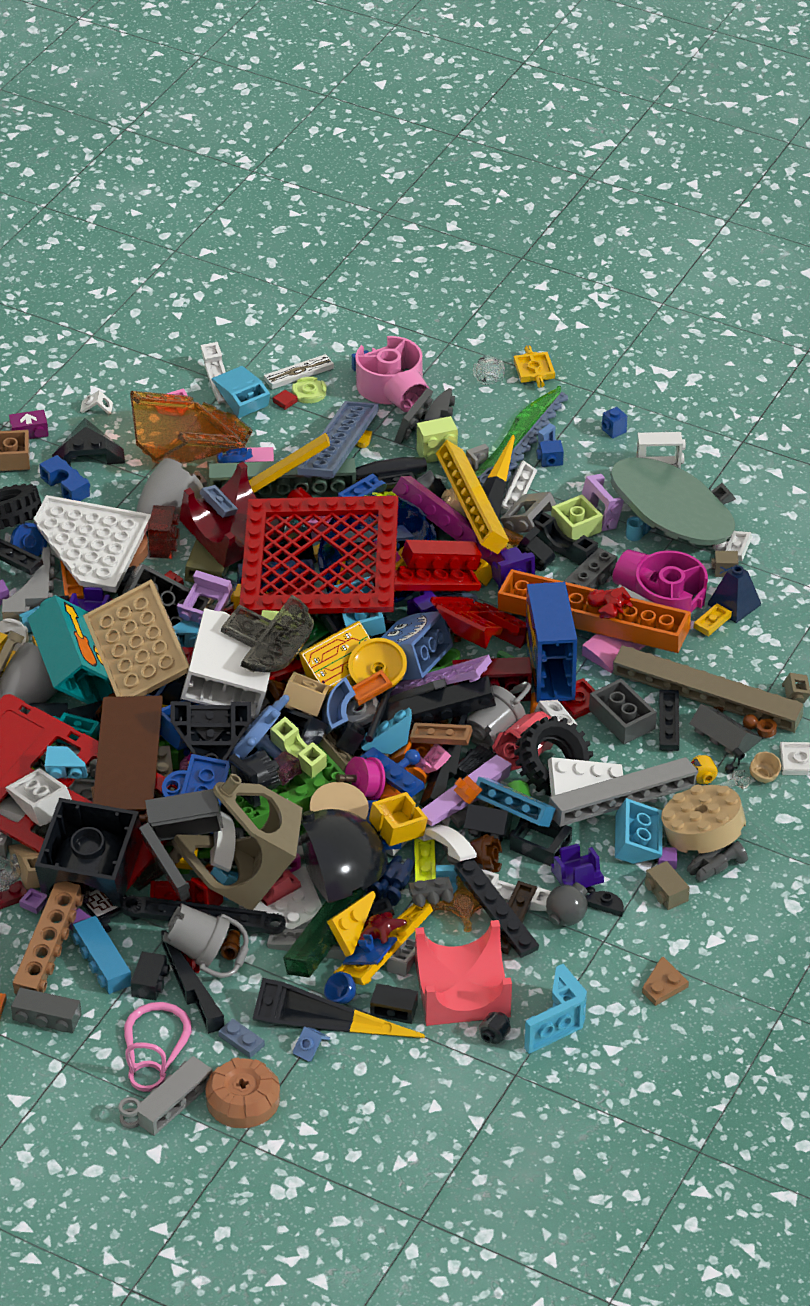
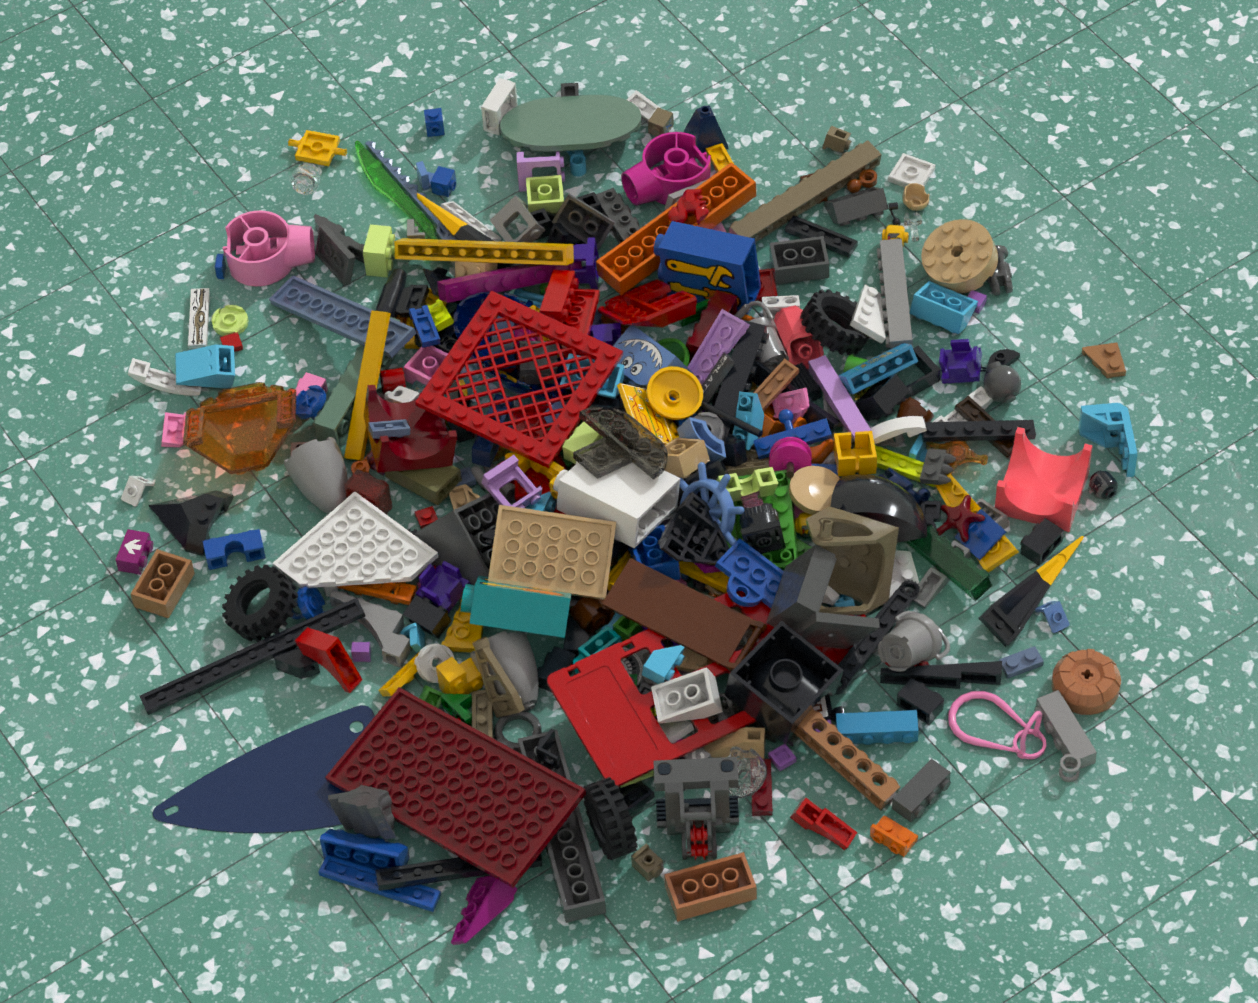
camera: 60 degrees left, 10 degrees up
blue piece [324,972,356,1004] -> none
yellow wing [327,891,376,957] -> none
orange tile [352,670,393,706] -> none
orange tile [454,775,482,804] -> none
dark tan brick [645,861,690,910] -> none
none -> dark grey slope [552,193,615,250]

